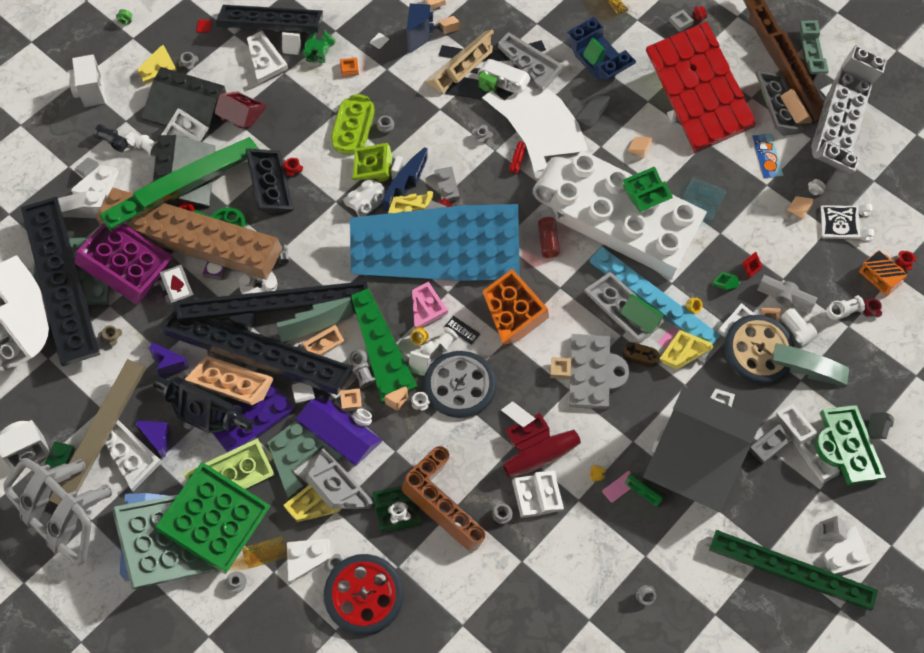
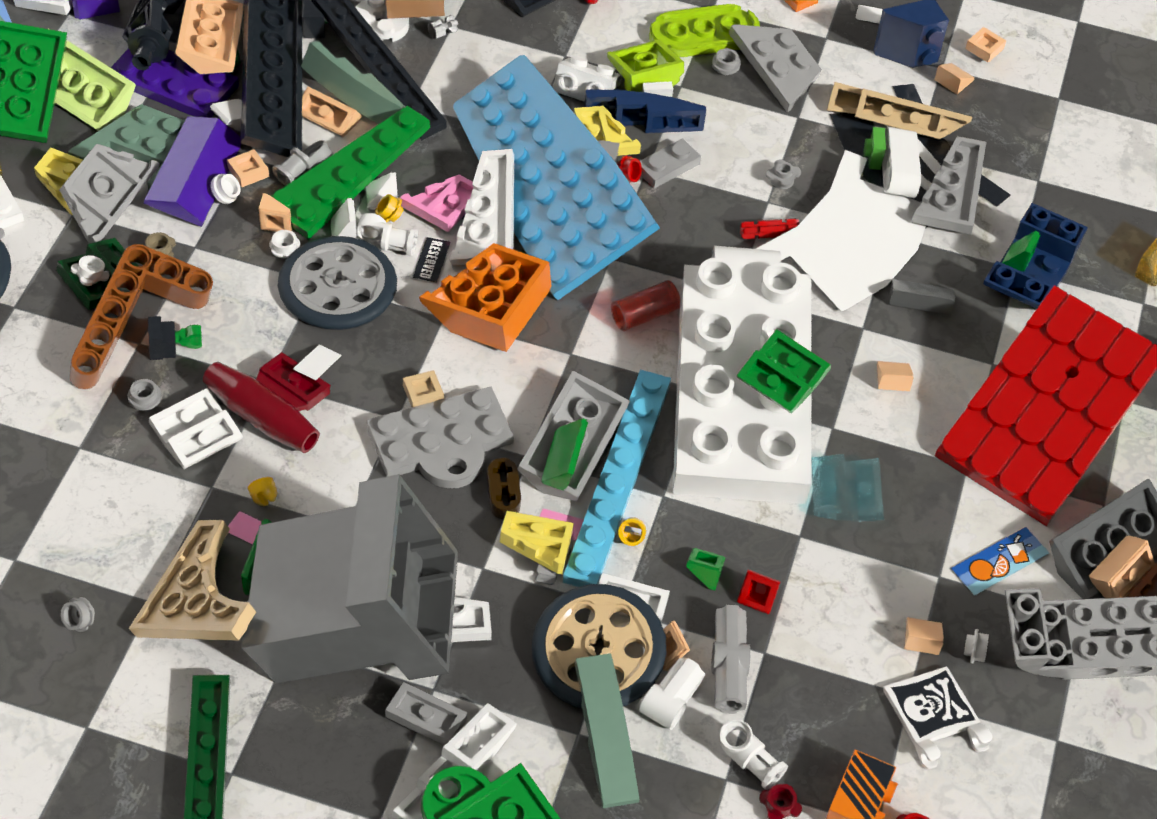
camera: 60 degrees right, 10 degrees down
none -> tan plate [129,520,256,641]
none -> dark tan plate [144,232,176,257]
none -> black piece [148,316,202,360]
none -> white slope [365,172,398,210]
none -> white wing [450,149,514,266]
none -> light grey wing [729,25,822,112]

